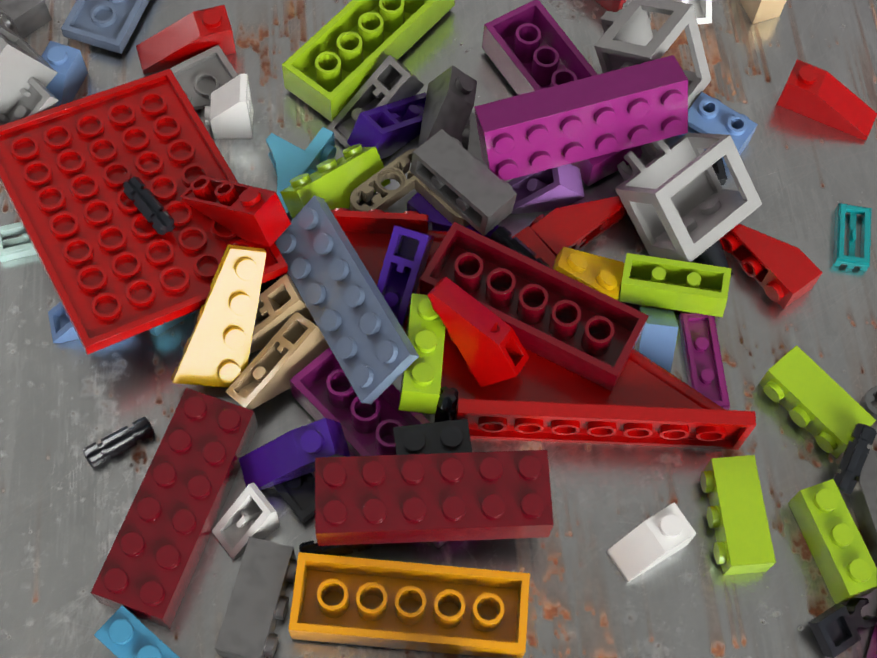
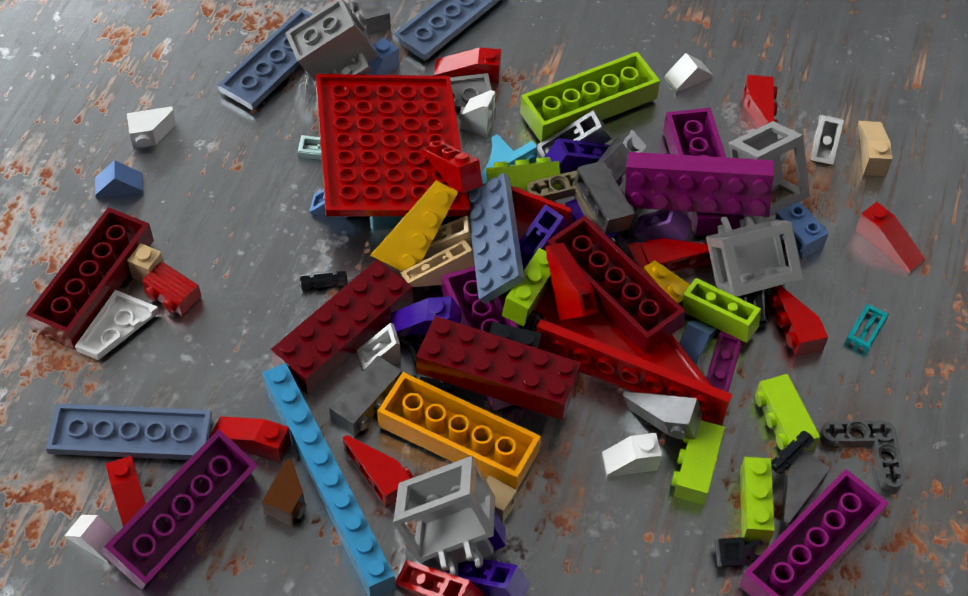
camera: 25 degrees right, 10 degrees down
black axle [123,177,175,235] -> none
none -> flat silver slope [623,391,703,439]

